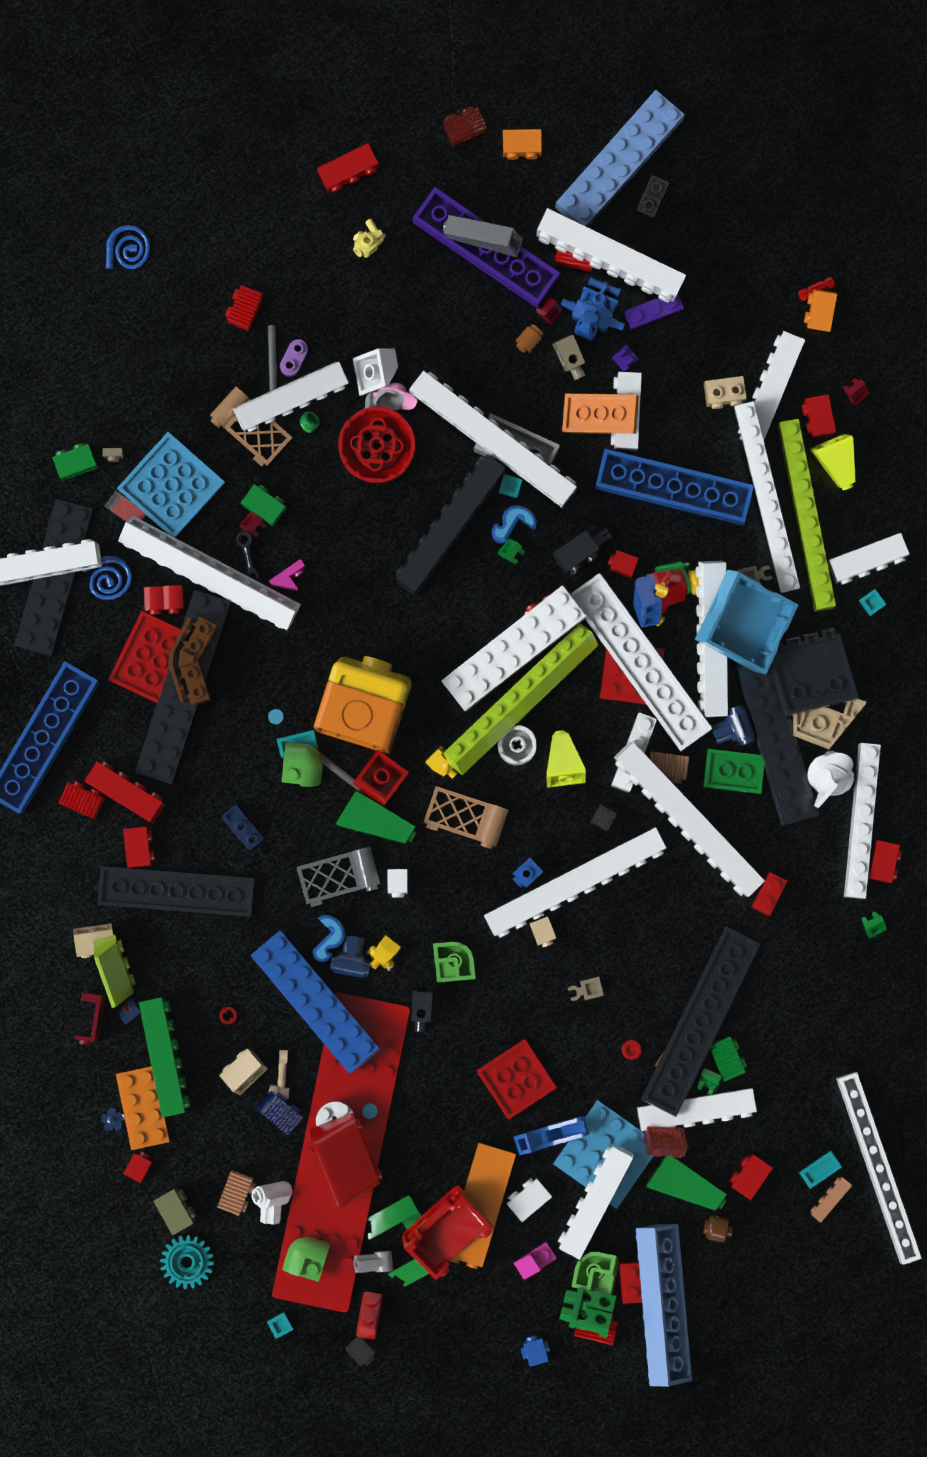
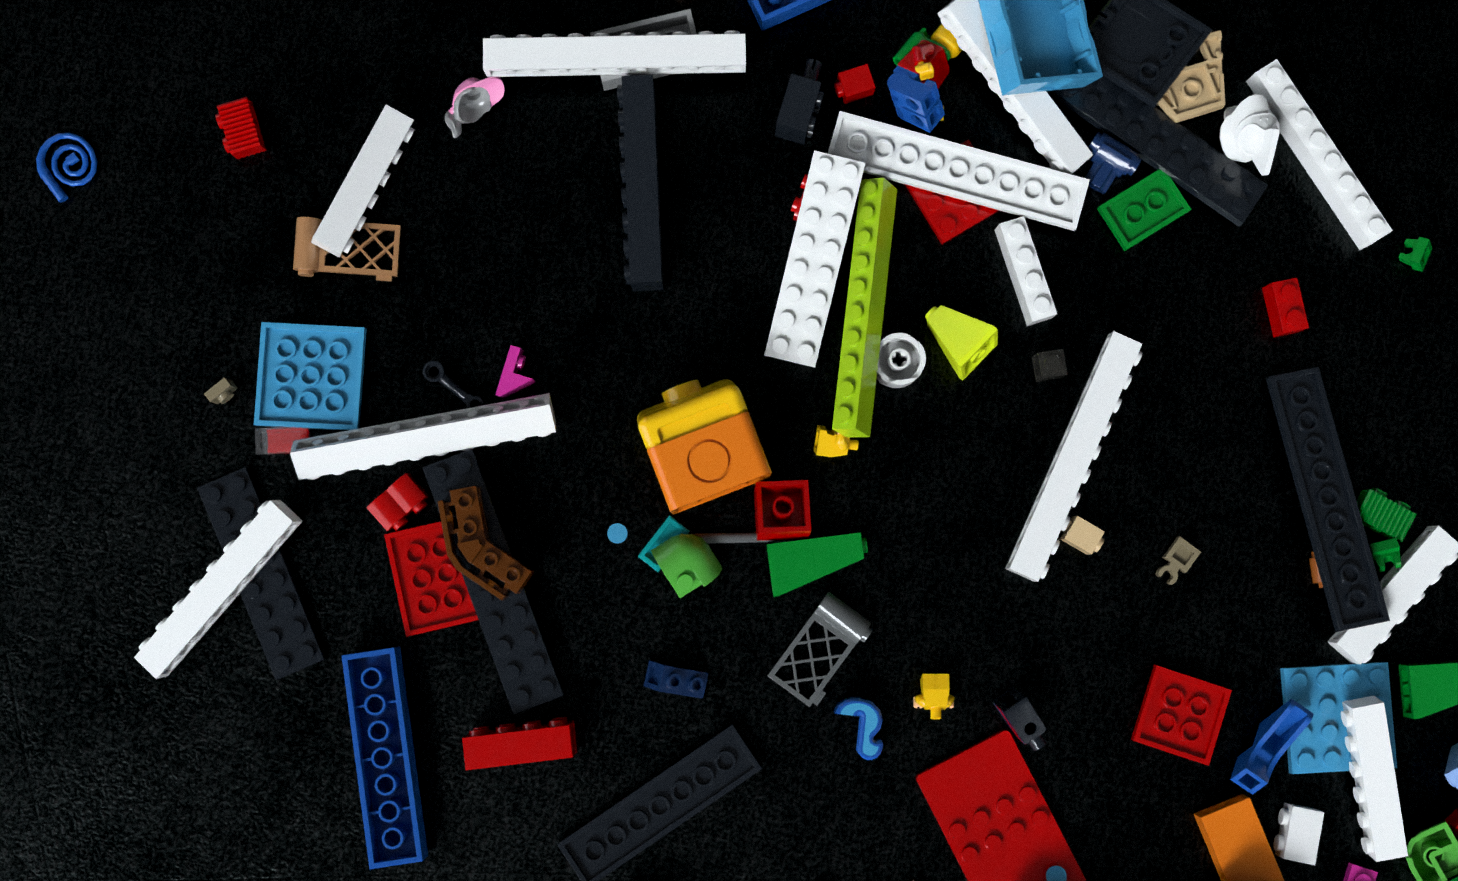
camera: 40 degrees left, 0 degrees up
green brick [52,443,98,481] -> none
red brick [59,781,104,819] -> none
blue piece [83,556,132,600] -> none
red brick [123,827,155,868] -> none
dark red tile [239,511,266,537] -> none
green brick [241,484,286,527] -> none
blue brick [250,931,381,1075] -> none
dark grey bar [268,325,277,391] -> none
medium lavender plate [280,340,308,377] -> none
green tile [300,411,320,433] -> none
dark blue piece [330,936,371,978] -> none
red brick [338,407,415,483] -> none
white slope [353,349,398,395] -> none
white brick [388,869,408,898] -> none
medium nougat piece [424,786,508,849] -> none
bright green brick [433,942,475,982] -> none
animal [492,505,537,543] -> none
green tile [498,538,525,564] -> none
teal plate [499,474,522,499] -> none
blue brick [513,858,543,888] -> none
white brick [614,741,765,897] -> none
red tile [622,1040,641,1060] -> none
clear red brick [643,1126,688,1158] -> none
nougat brick [649,752,689,784] -> none
red brick [868,840,902,883] -> none

